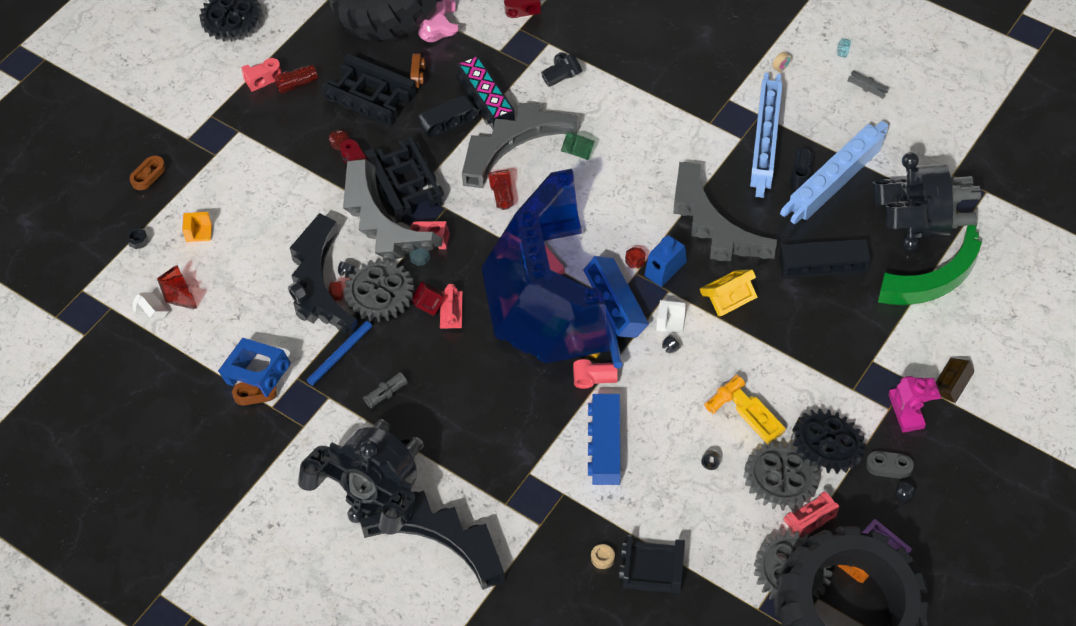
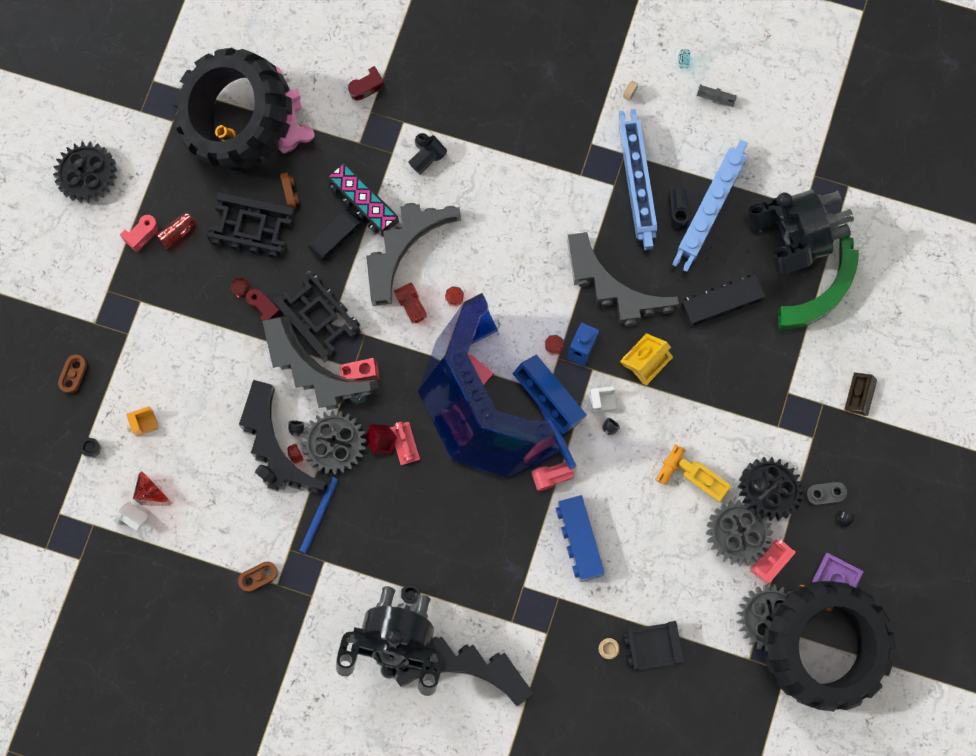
camera: 15 degrees left, 20 degrees up
blue panel [218,337,291,397] -> none
dark grey pin [363,372,407,408] -> none
clear green panel [561,132,595,160] -> none
black hinge [701,450,721,470] -> none
dark pink tile [889,376,941,433] -> none

